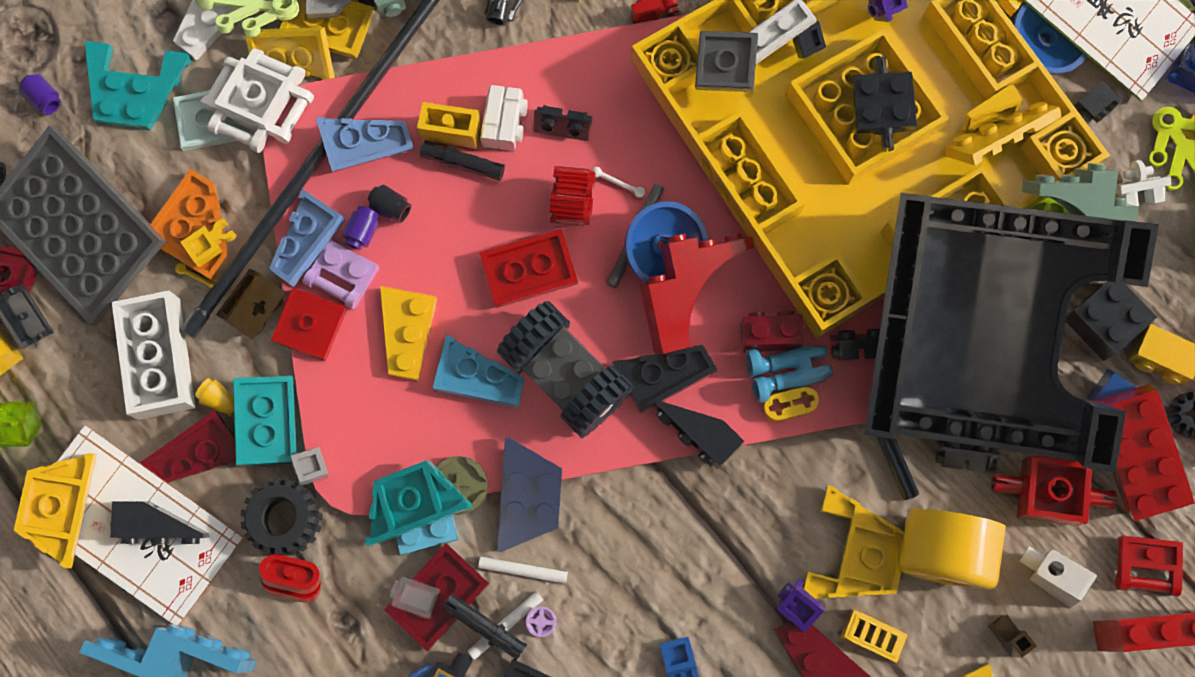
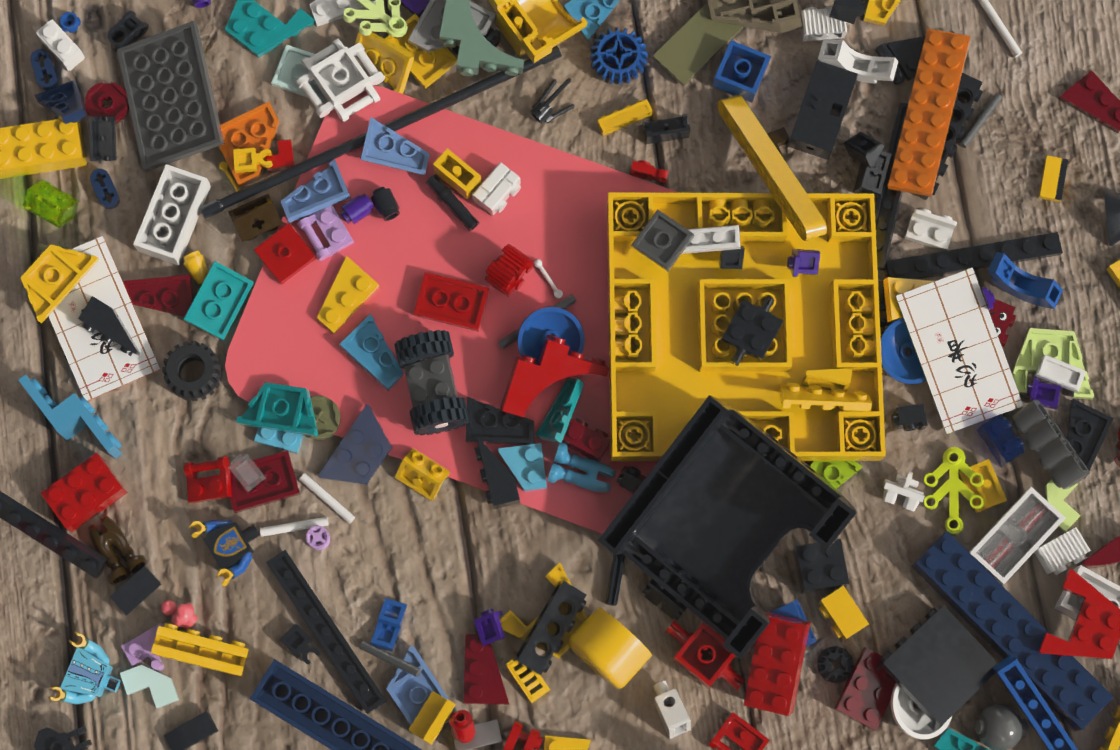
camera: 25 degrees right, 0 degrees up
red brick [259,554,321,603] -> none
light grey plate [290,447,328,486] -> none
black pin [442,593,527,661] -> none
black hinge [534,105,593,141] -> none
yellow beam [763,387,819,422] -> none
dark brown piece [988,615,1037,658] -> none
sand green arch [1022,163,1139,222] -> none
none -> dark blue beam [90,168,120,209]
none -> red plate [184,456,232,504]
none -> red piece [265,139,295,173]
none -> yellow bracket [395,449,450,501]
none -> medium azure wing [498,443,547,491]
none -> black brick [513,581,587,675]
none -> teal wing [535,378,584,443]

